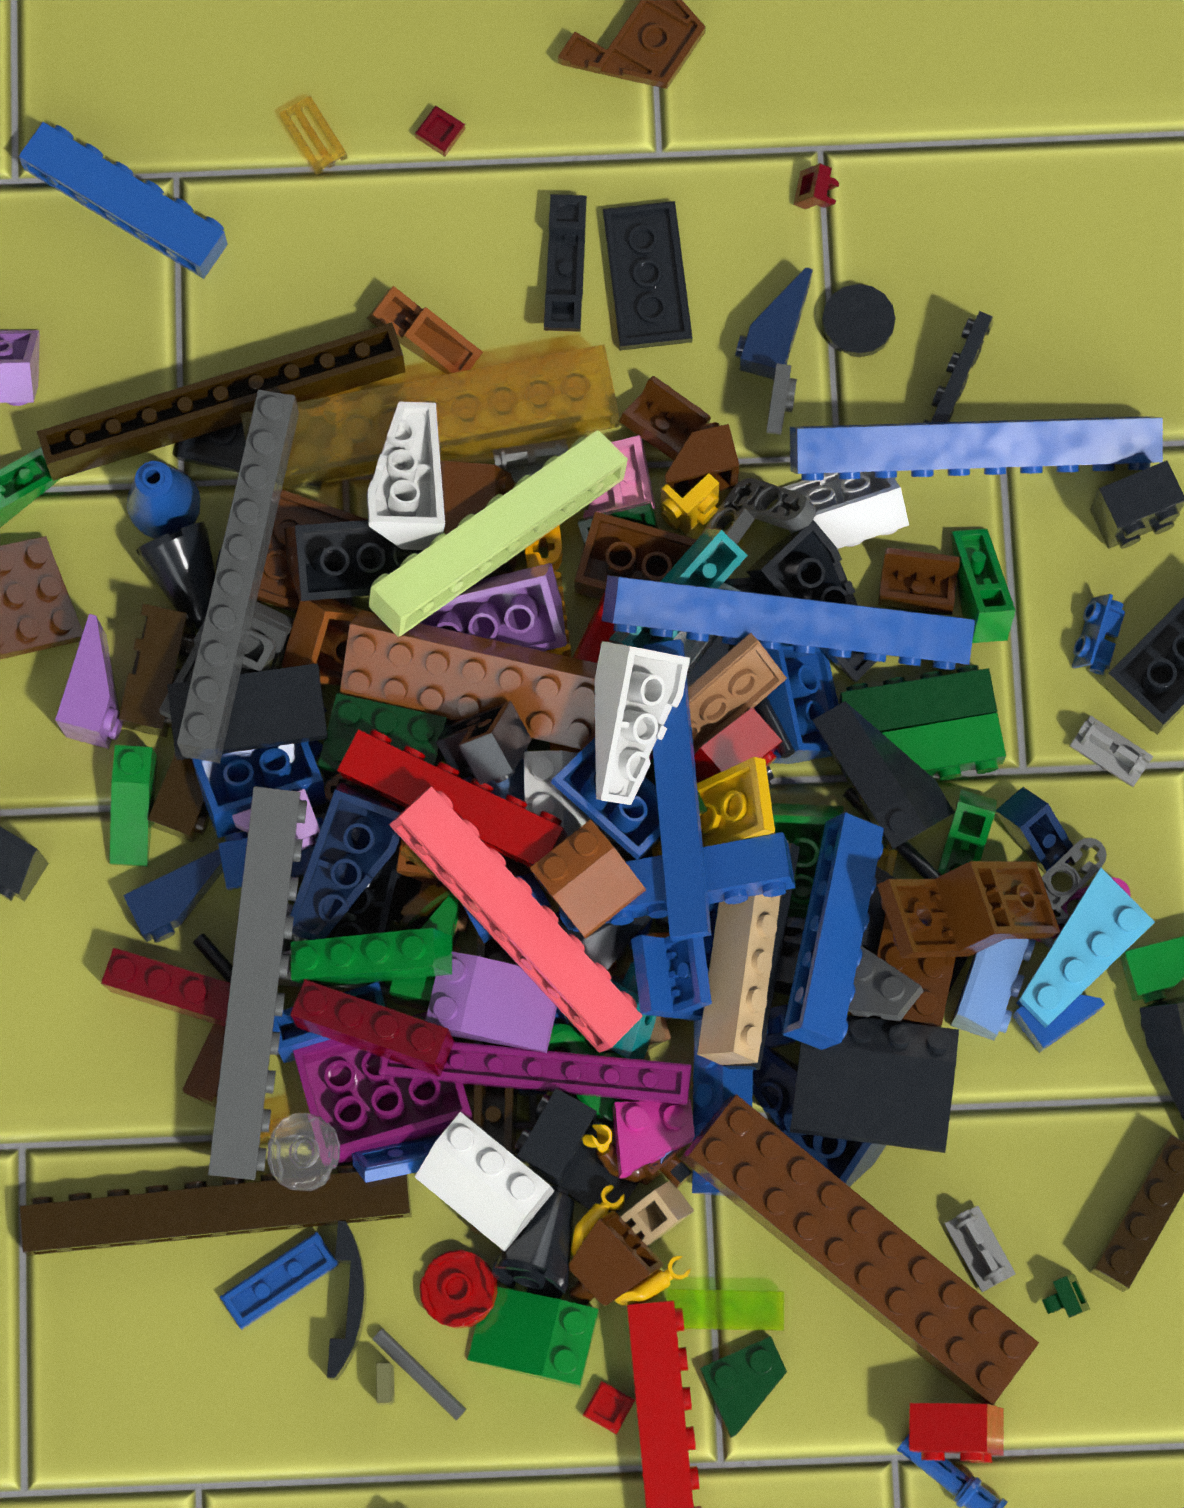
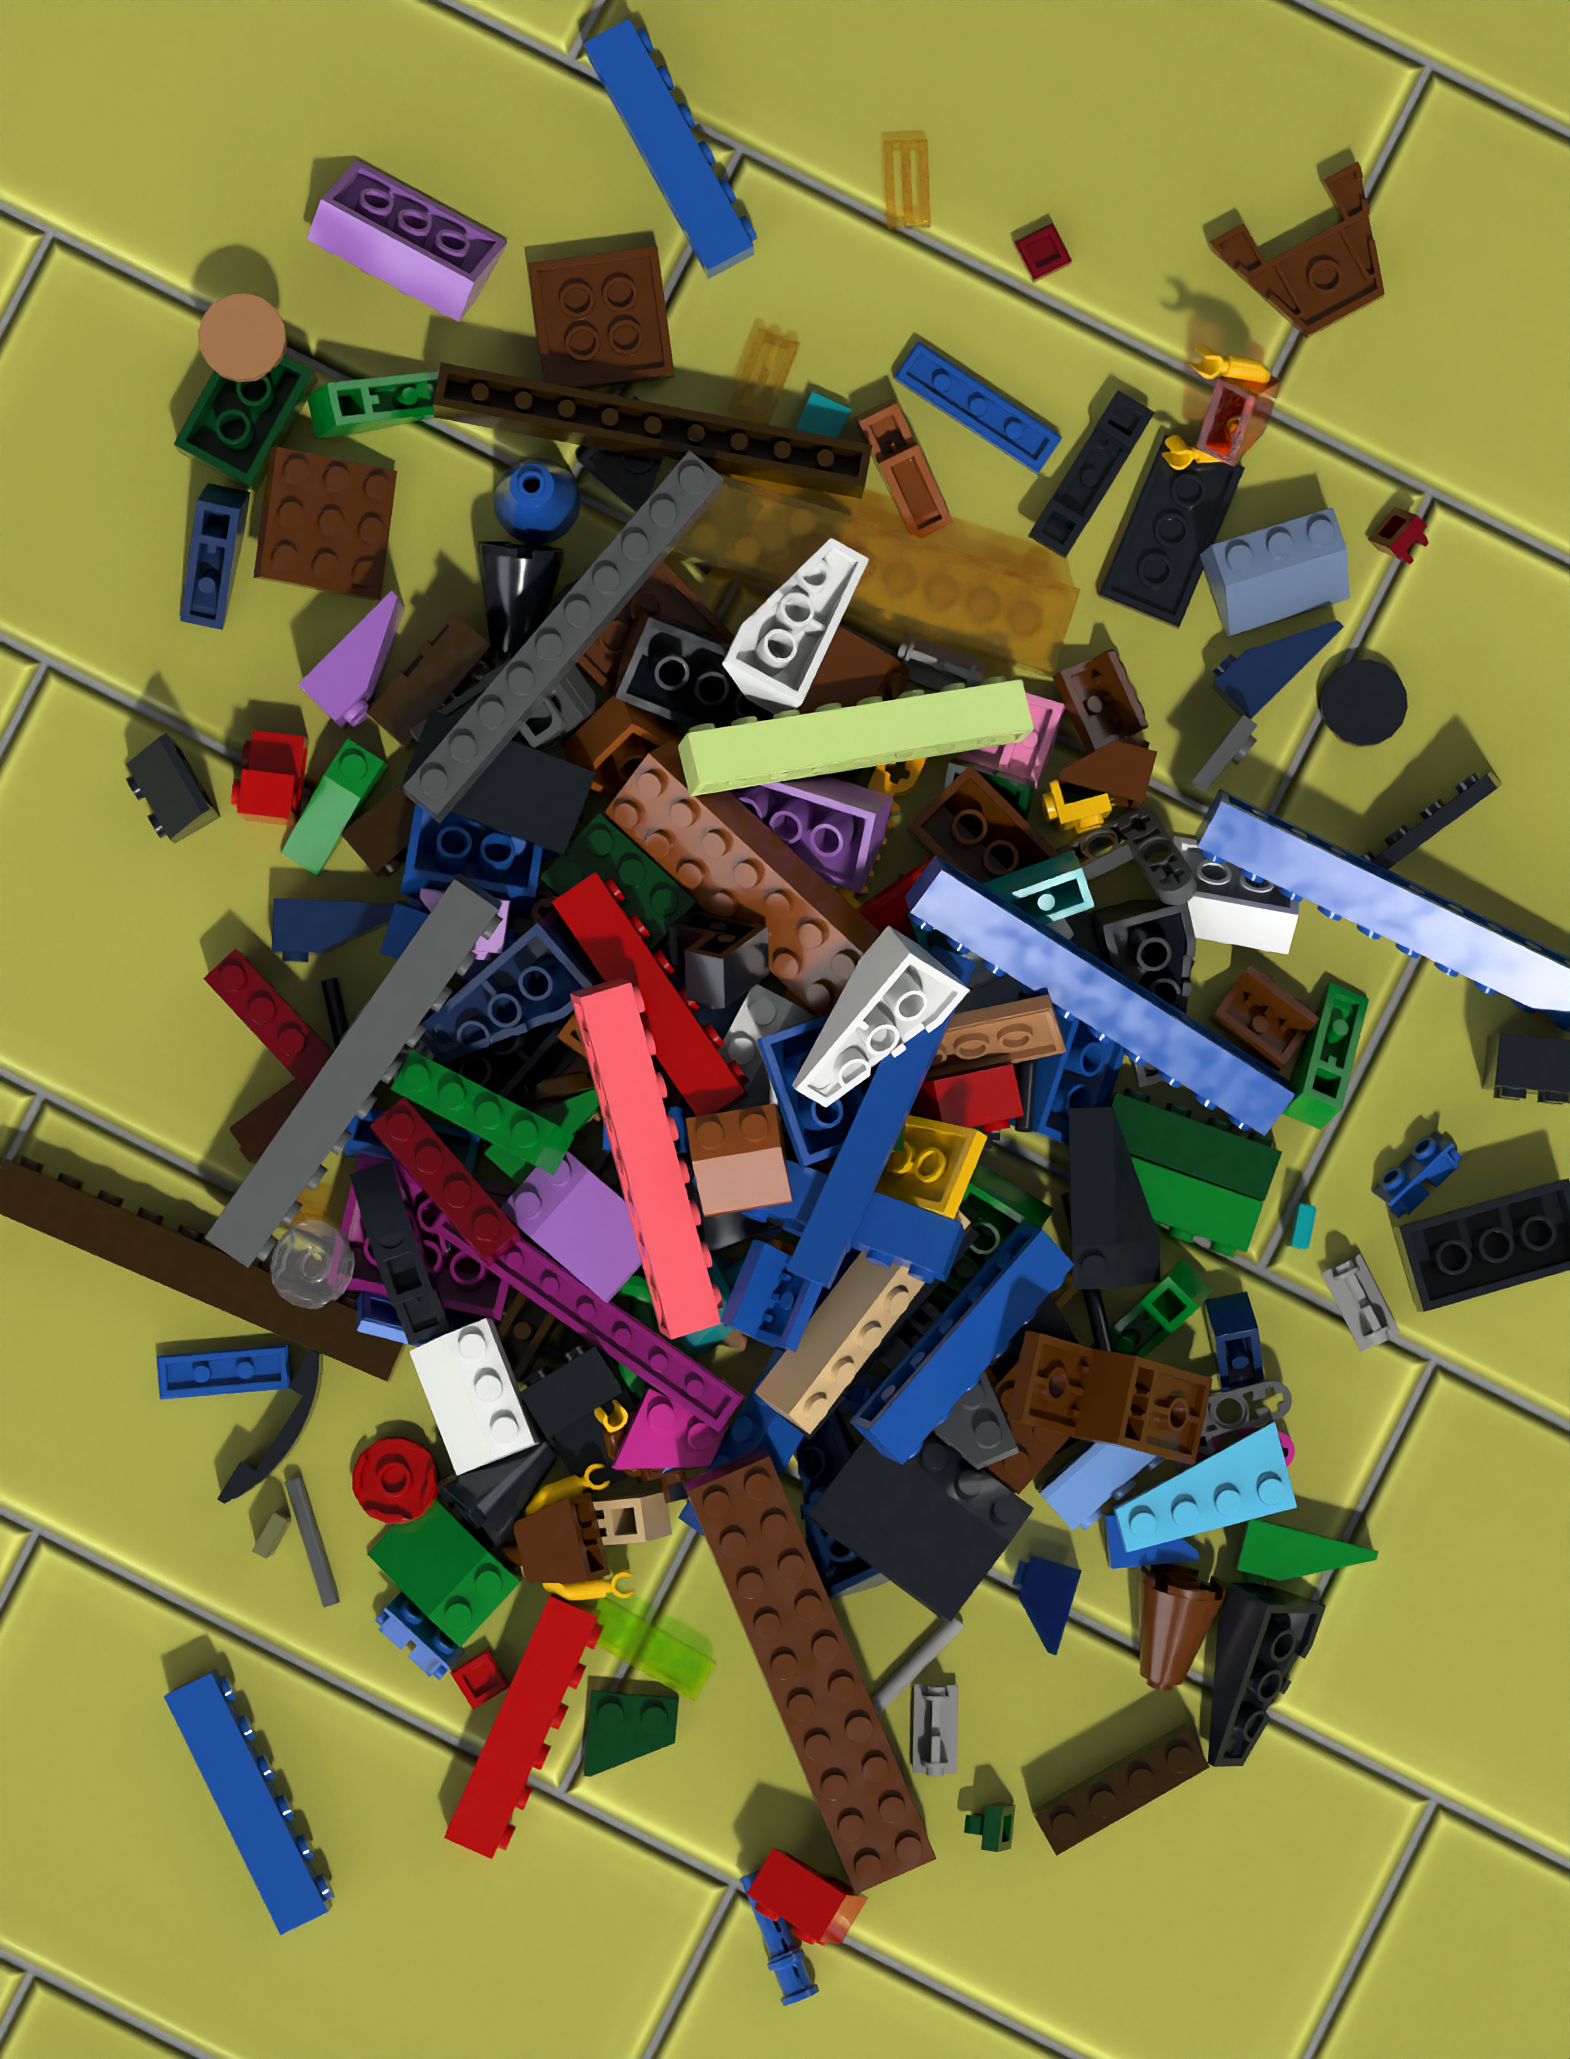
camera: 30 degrees right, 10 degrees up
none -> red brick [231,730,309,827]
none -> black slope [350,1159,452,1344]
none -> blue hinge [375,1592,465,1680]
none -> reddish brown plate [528,246,675,389]
none -> clear yellow tile [728,328,800,425]
none -> teal tile [794,392,851,438]
none -> light grey bar [871,1617,965,1716]
none -> blue tile [894,341,1062,475]
none -> clear blue slope [1011,1553,1082,1655]
none -> reddish brown cone [1139,1564,1227,1691]
none -> clear red torso [1162,344,1281,470]
none -> sand blue slope [1200,507,1350,637]
none -> teal tile [1287,1203,1317,1249]

